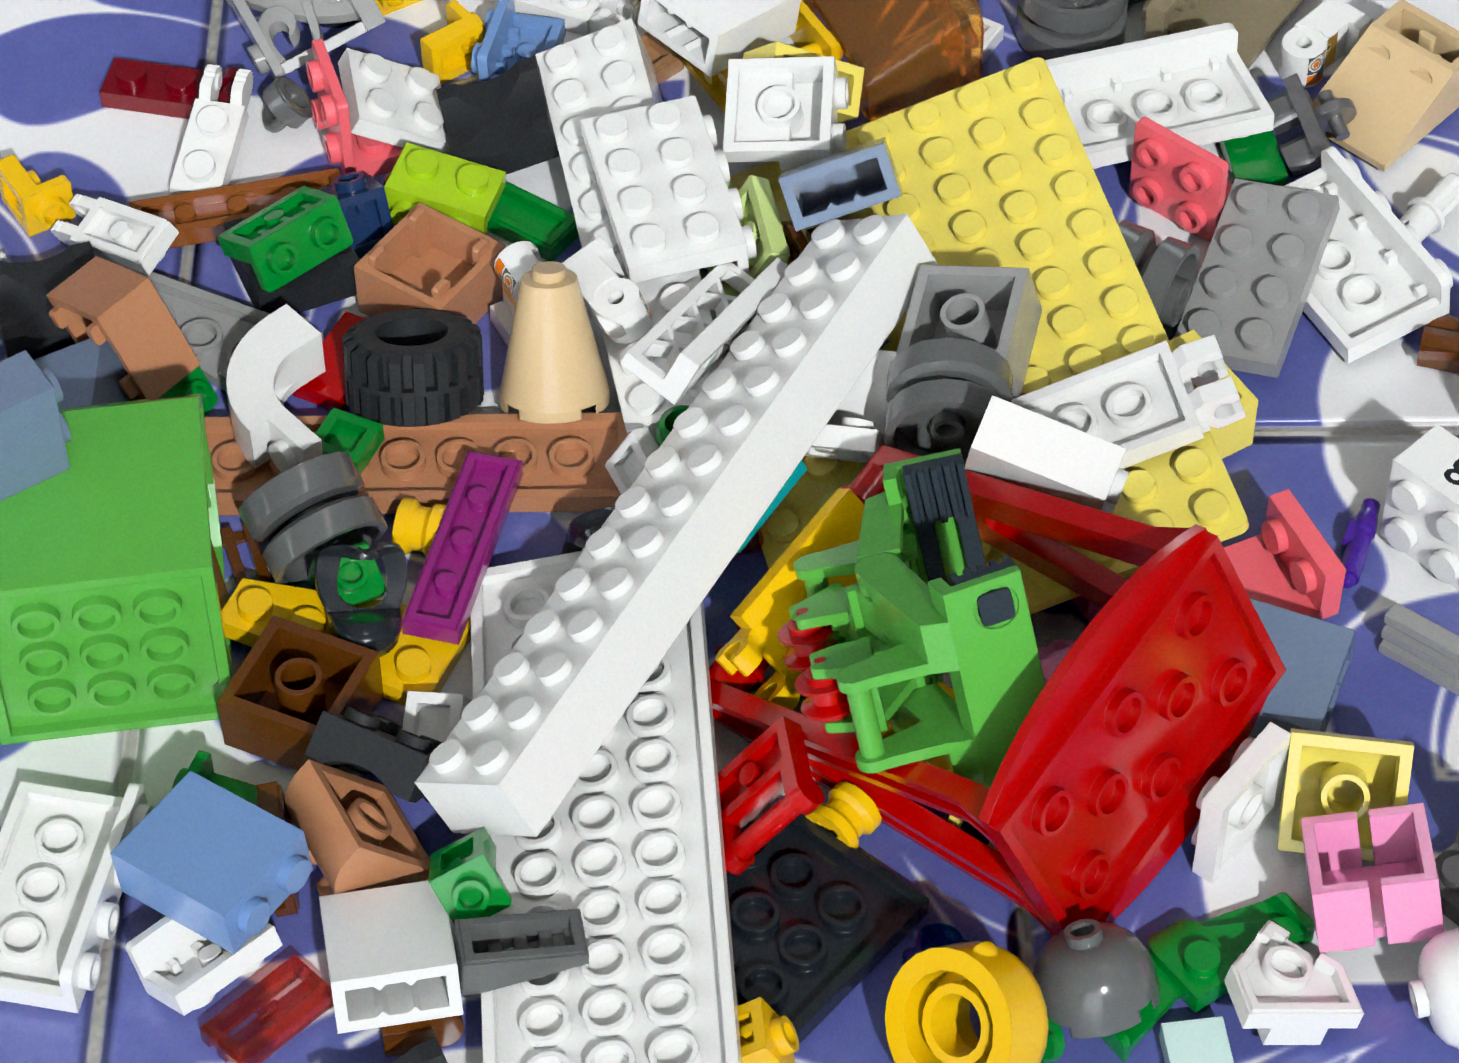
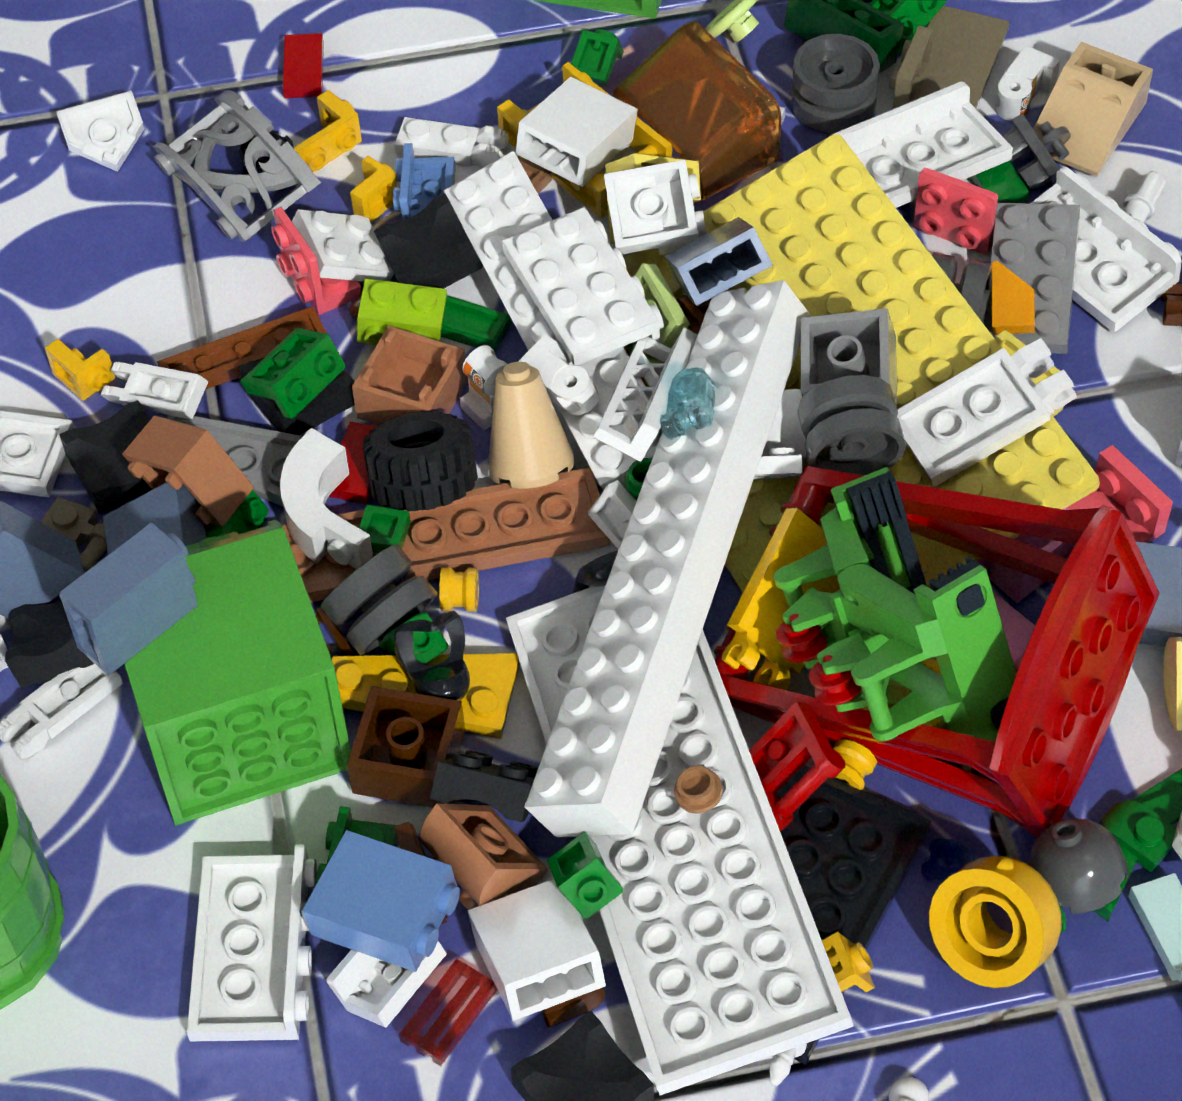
camera: 10 degrees left, 5 degrees up
dark red plate [99,57,241,119] -> none
white hinge [169,64,254,195] -> none
dark grey tile [262,77,312,133] -> none
dark blue bracket [320,172,394,258] -> none
magenta tile [402,451,523,645] -> none
white plate [402,691,471,743] -> none
dark grey slope [454,909,589,995] -> none
white brick [965,395,1129,514] -> none
white plate [1191,722,1291,884] -> none
dark purple piece [1341,498,1381,588] -> none
none -> clear light blue plate [660,367,716,440]
none -> medium nougat plate [674,766,723,814]
none -> light orange tile [992,261,1035,335]

